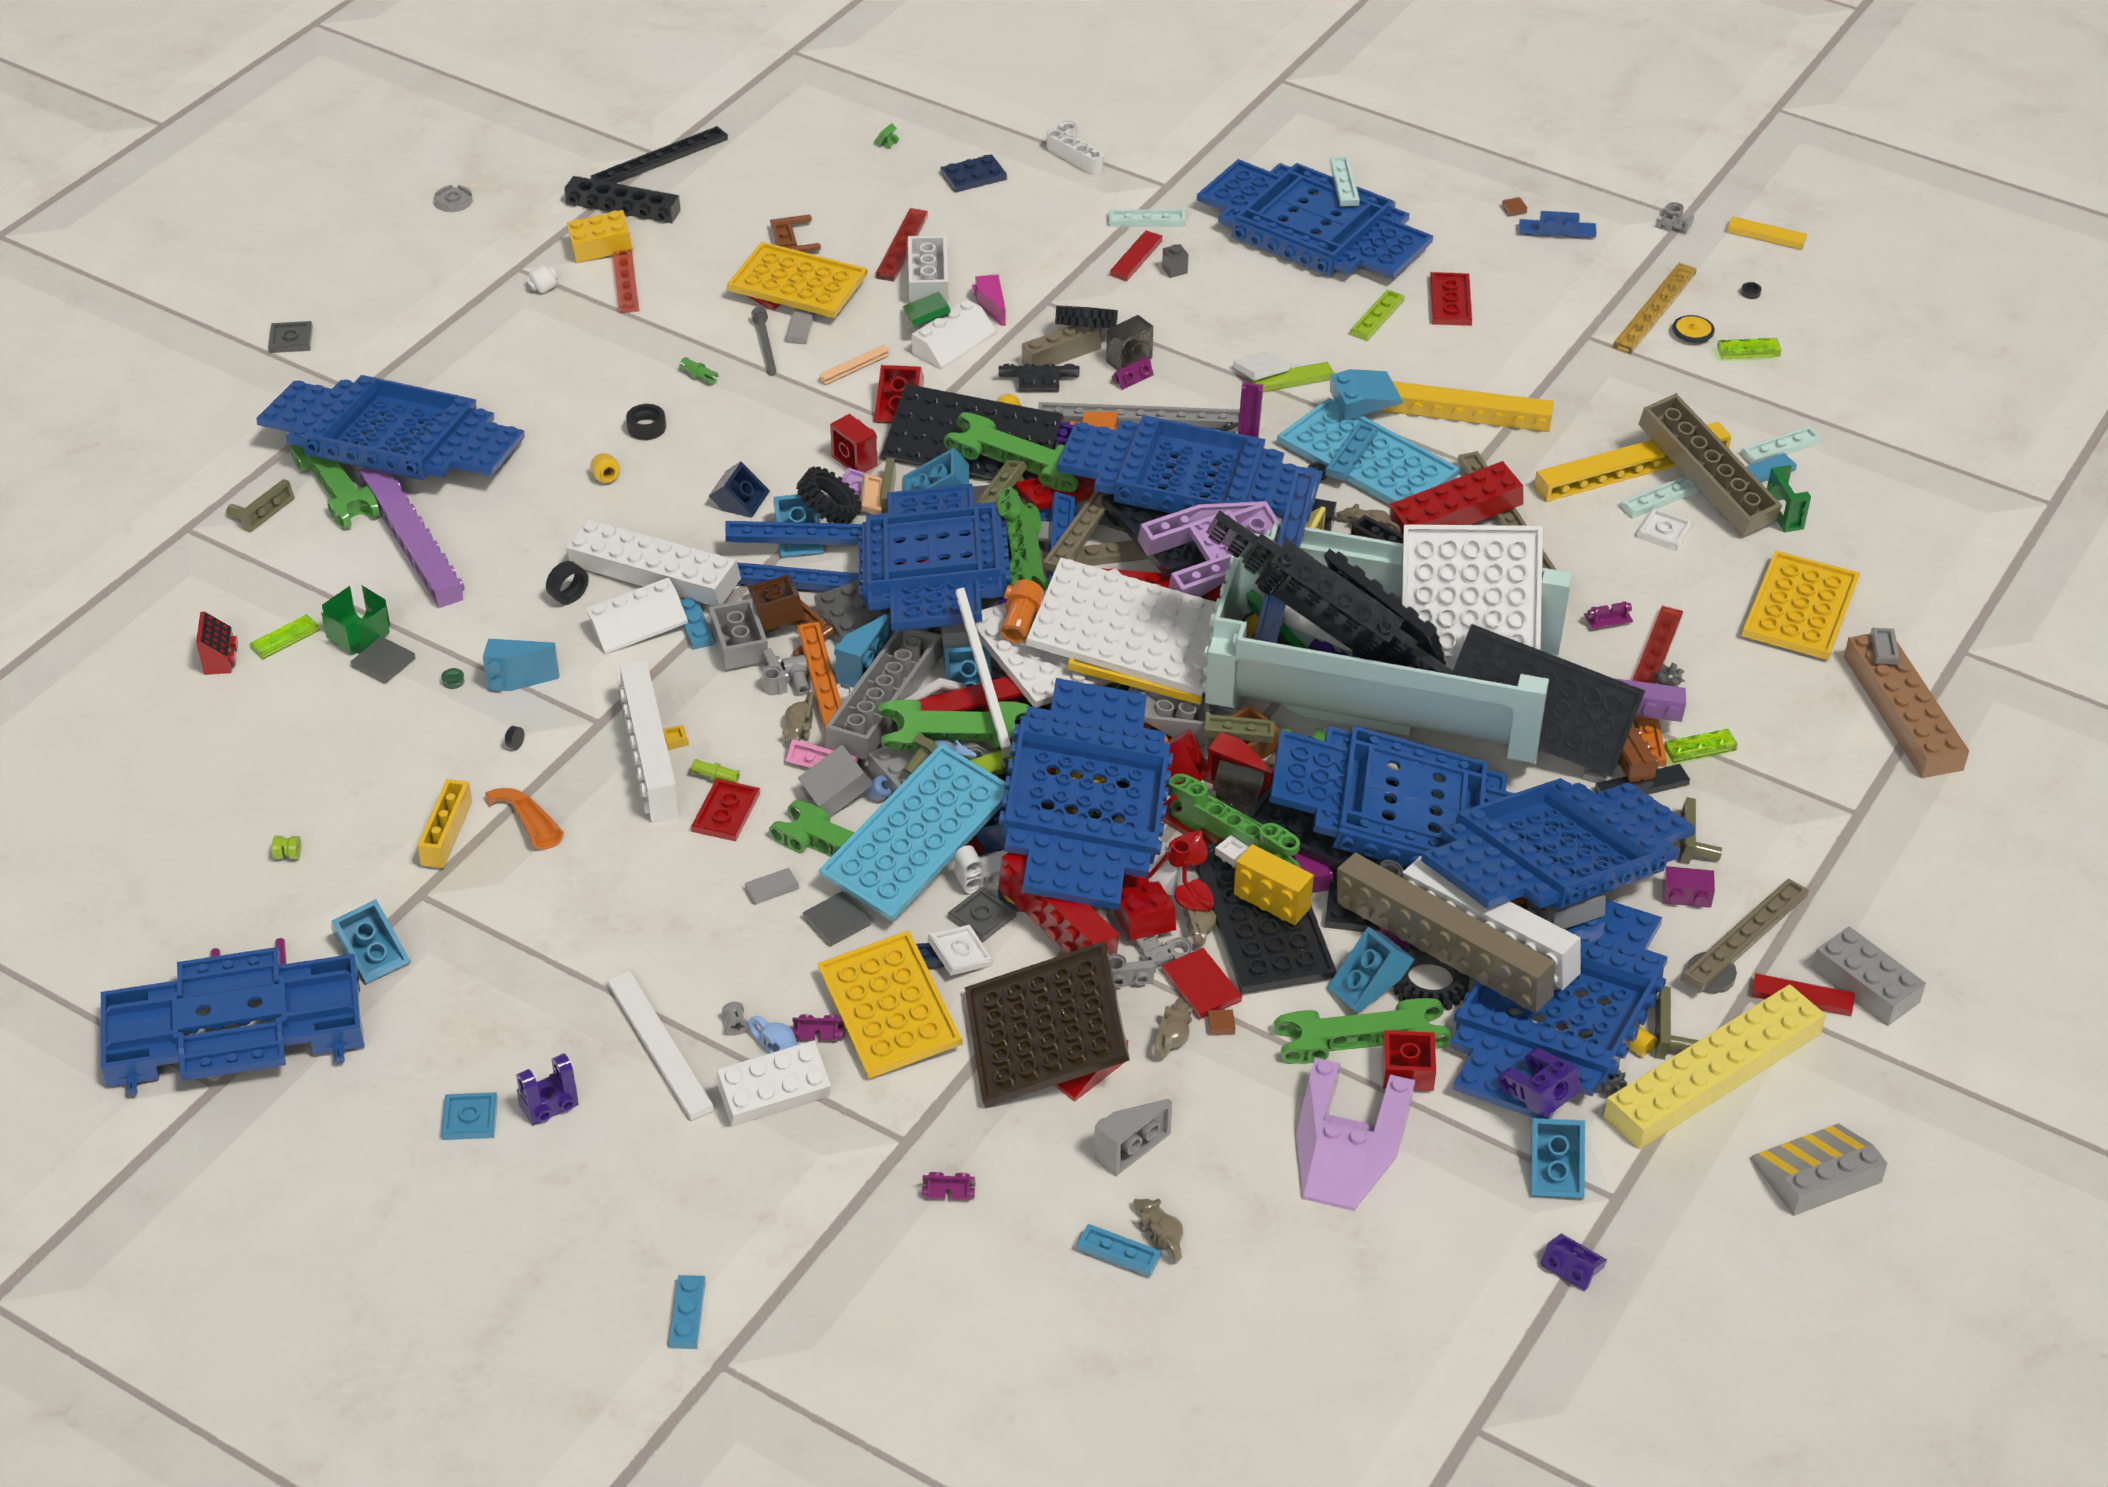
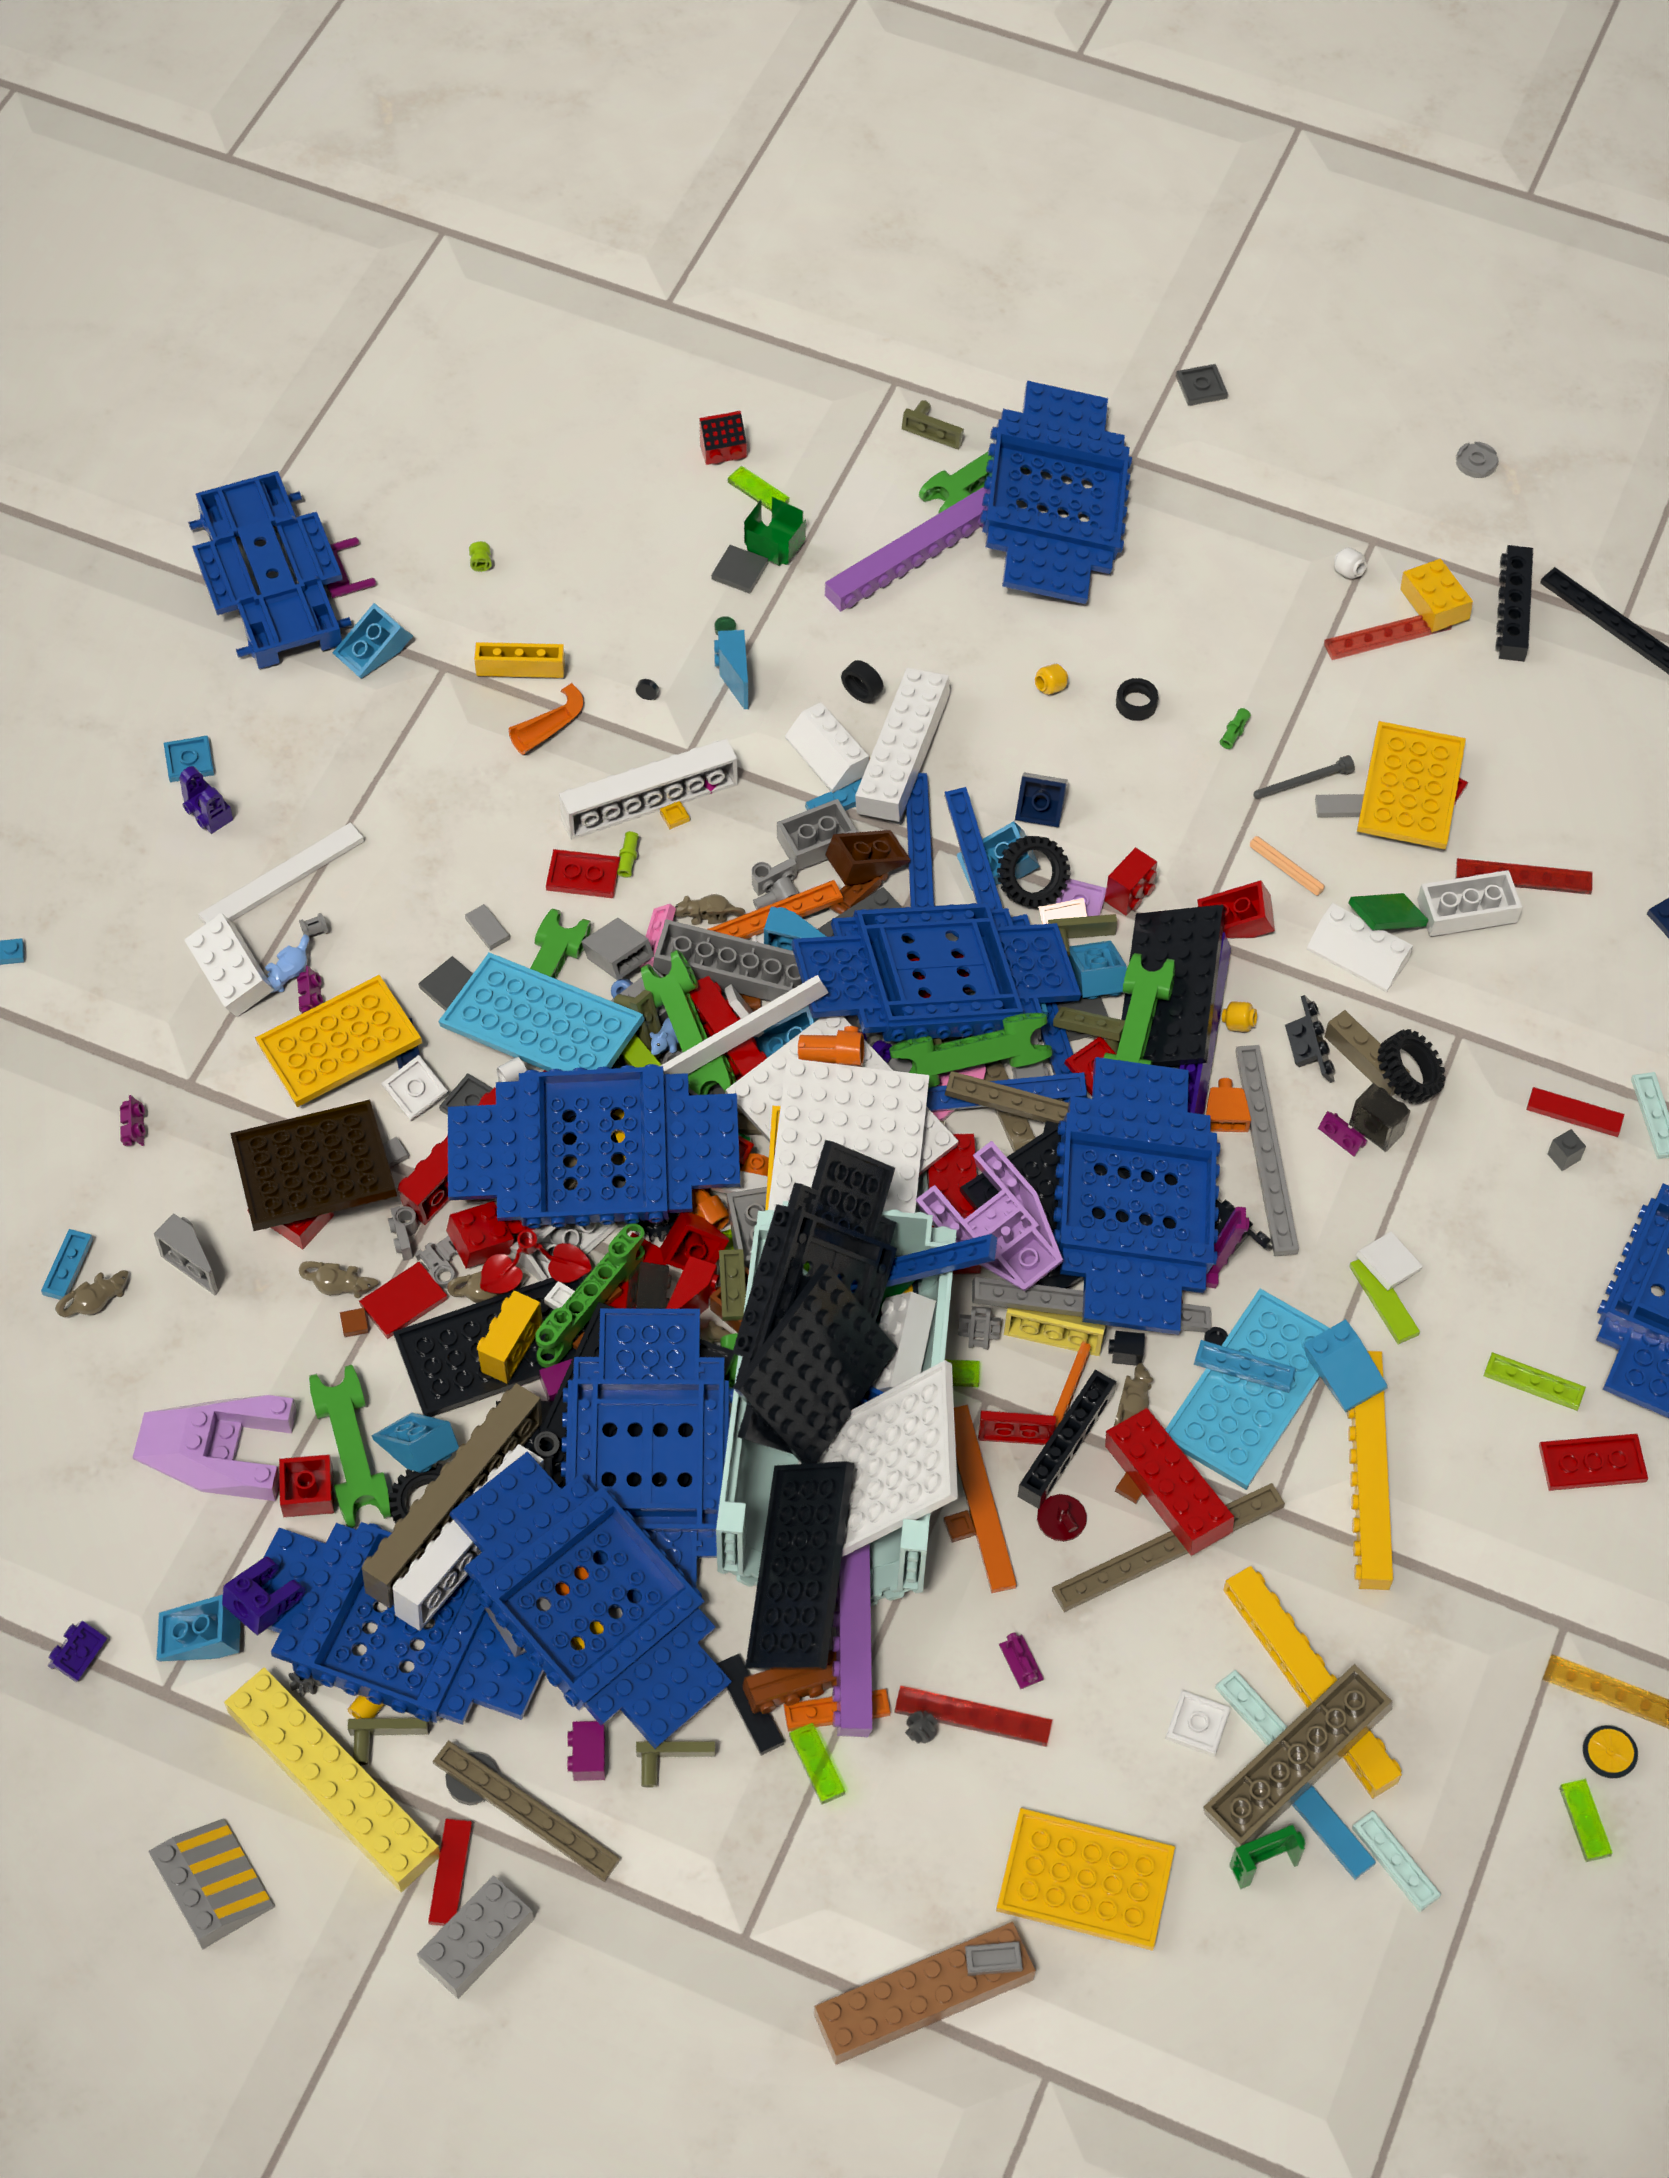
camera: 80 degrees right, 15 degrees up
dark orange plate [770,214,821,252] -> none
dark pink slope [972,274,1006,326] -> none

